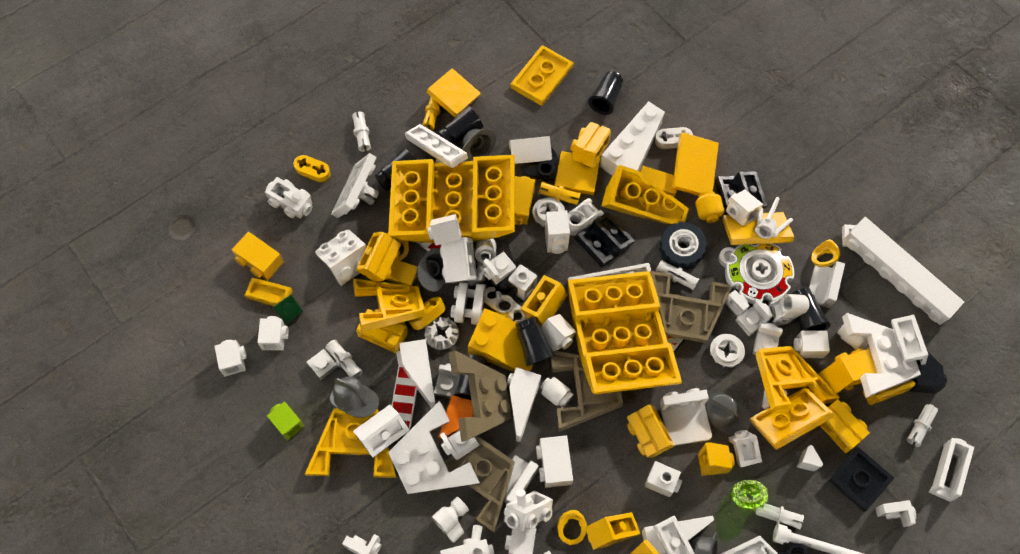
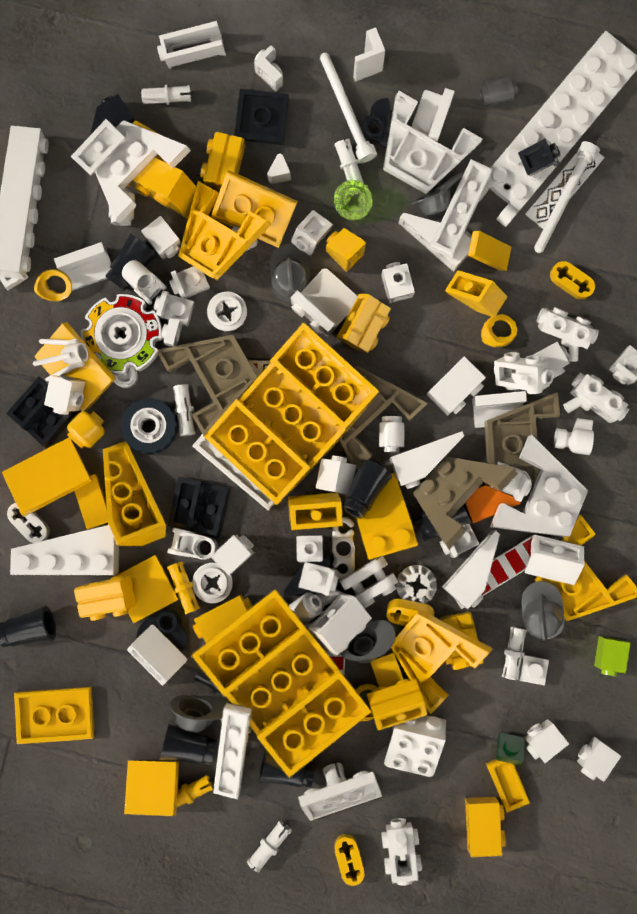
camera: 125 degrees left, 20 degrees up
white brick [428,214,461,245] -> none

